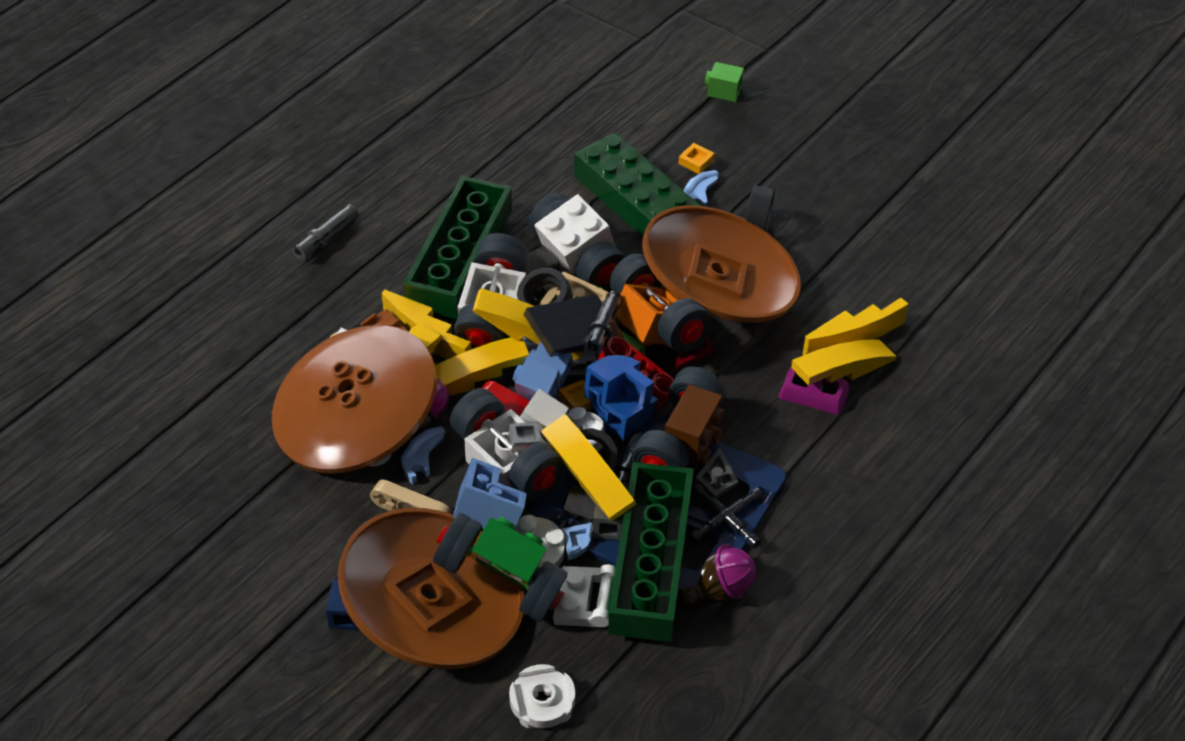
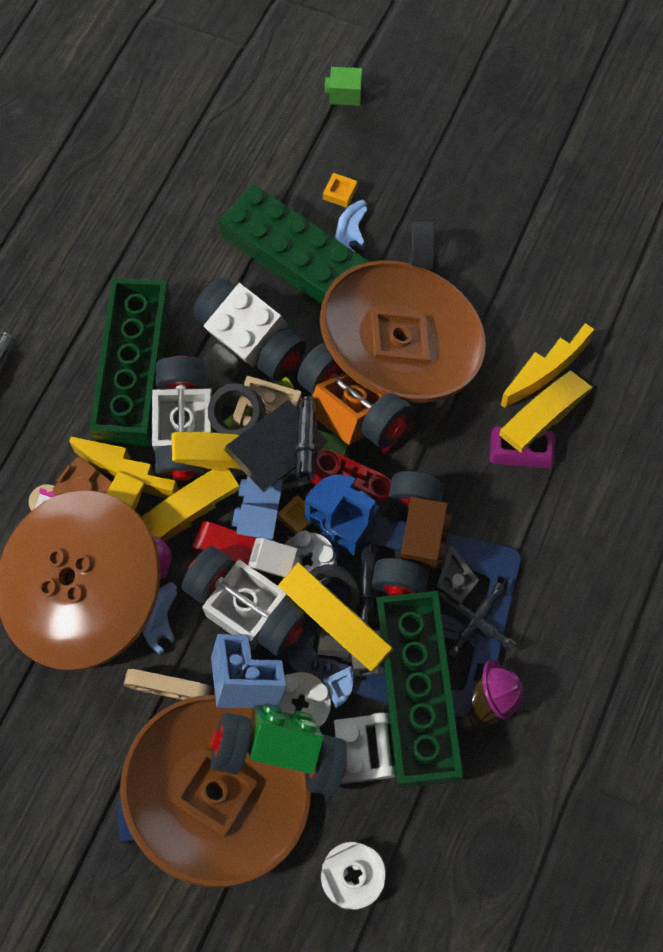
camera: 10 degrees left, 20 degrees up
flat silver tile [508,422,543,453] -> none

